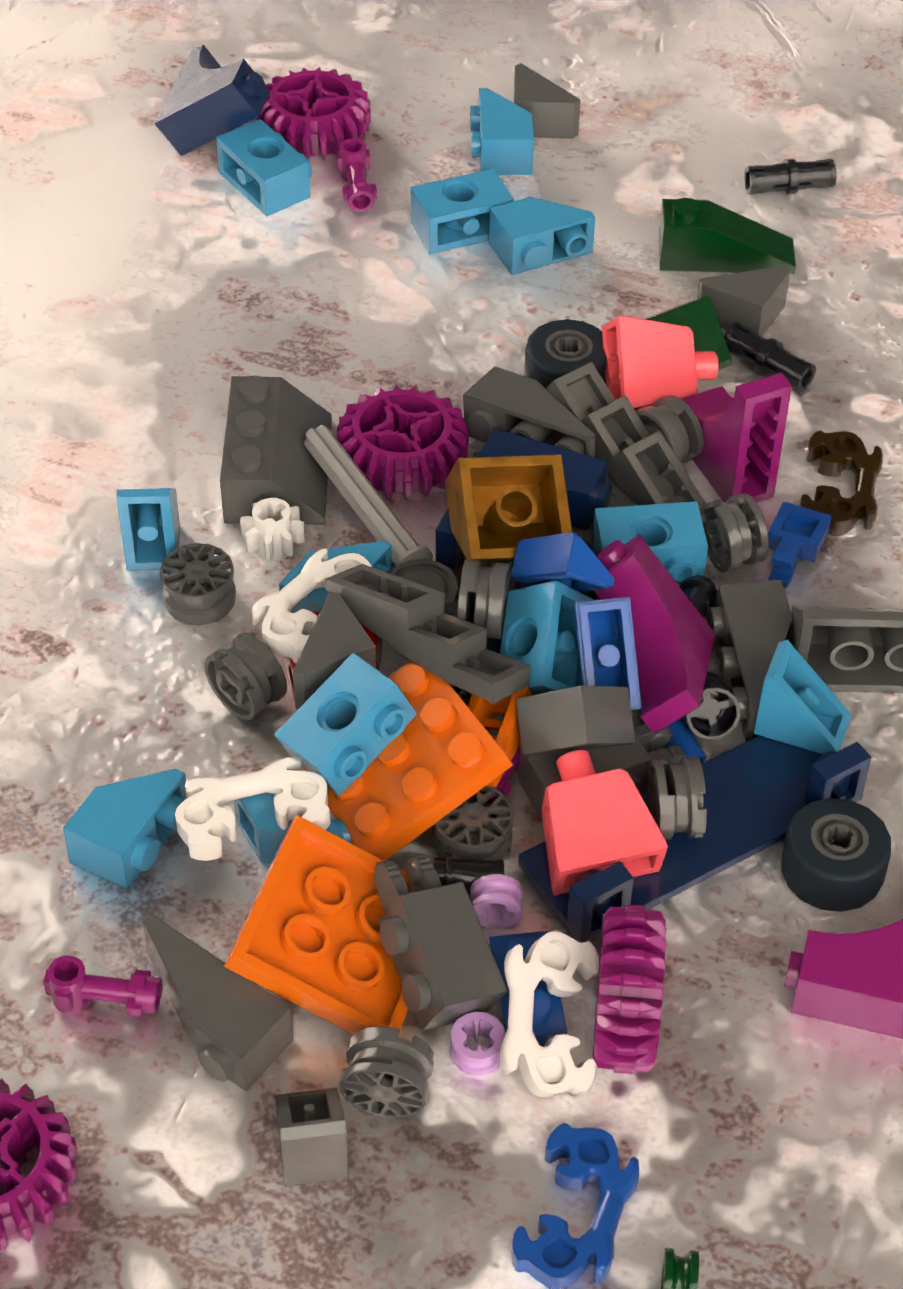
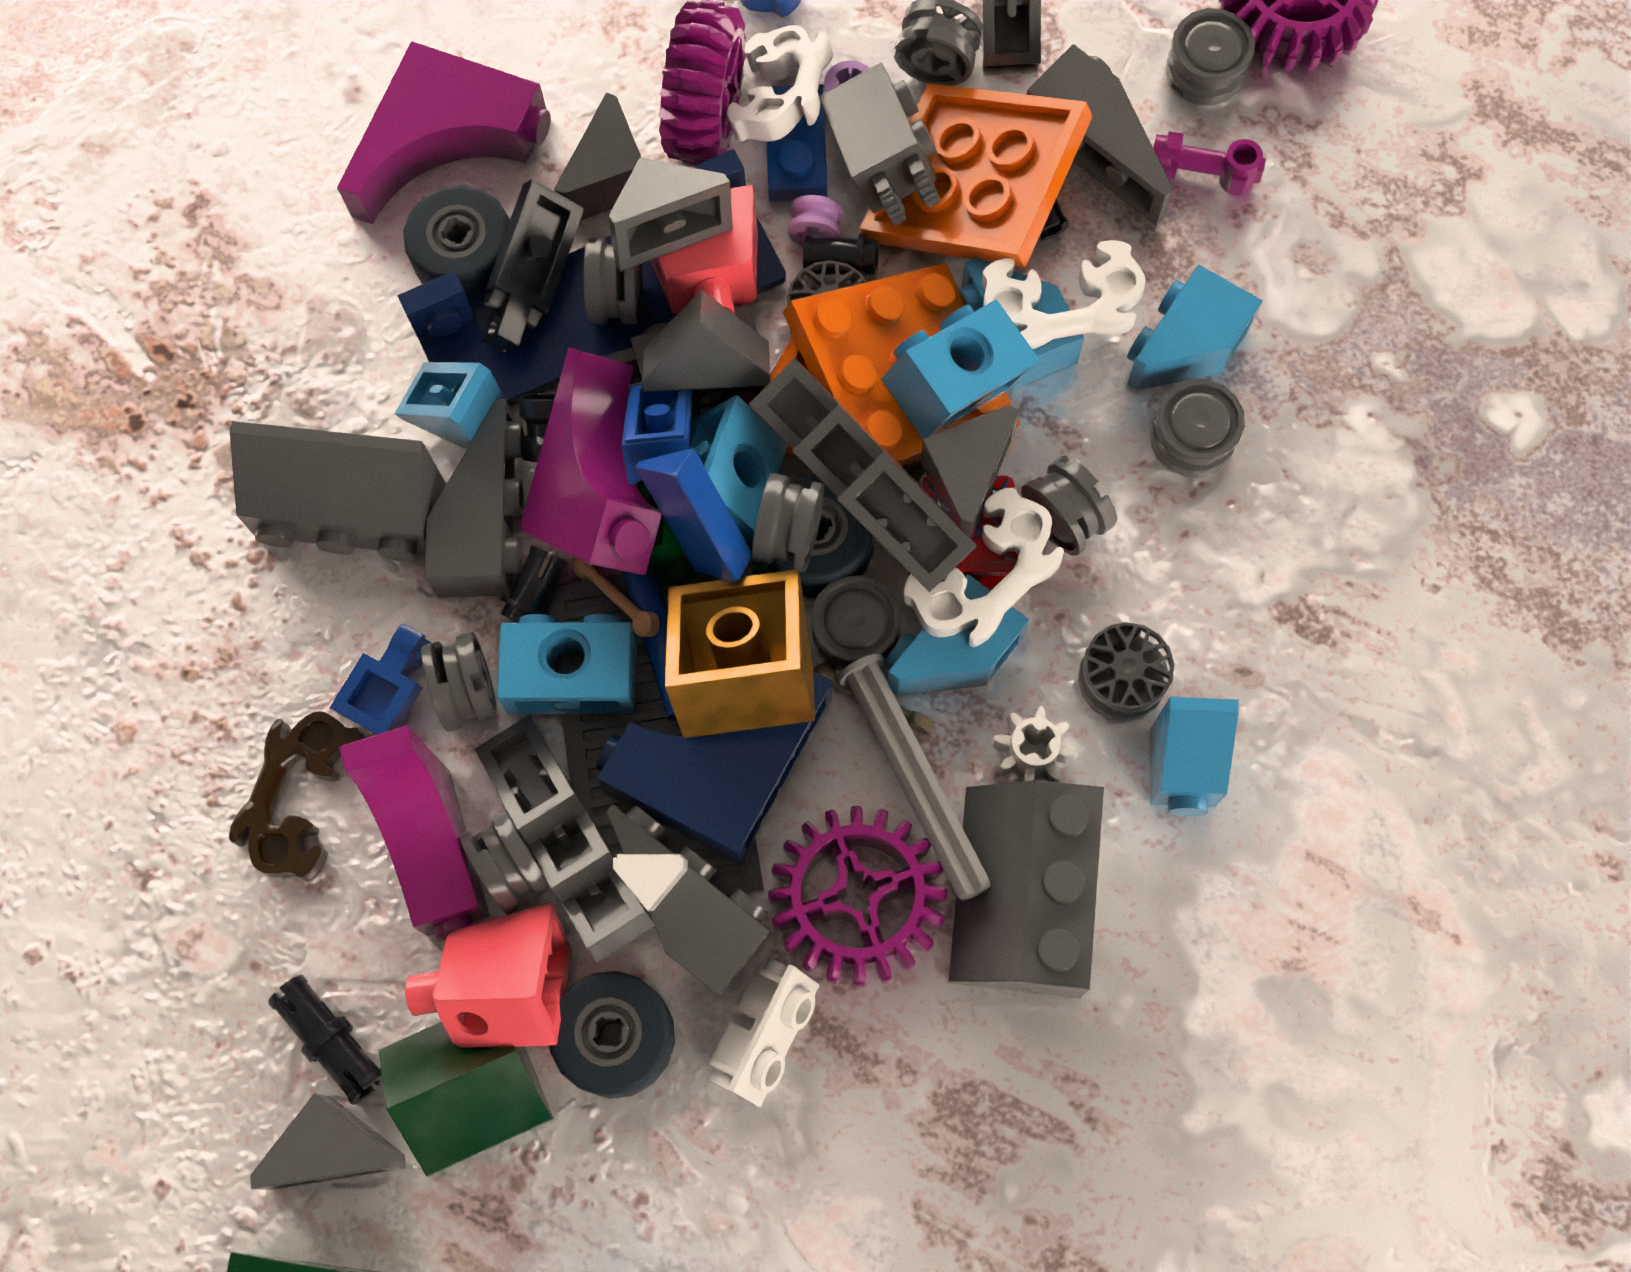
camera: 170 degrees left, 25 degrees up
none -> black hinge [482,179,584,352]
none -> dark grey slope [554,92,642,220]
none -> dark grey slope [609,157,733,271]
none -> white slope [613,854,688,911]
none -> white hinge [708,958,820,1107]
none -> dark grey wheel [1151,379,1245,477]
none -> dark grey wheel [1166,8,1255,105]

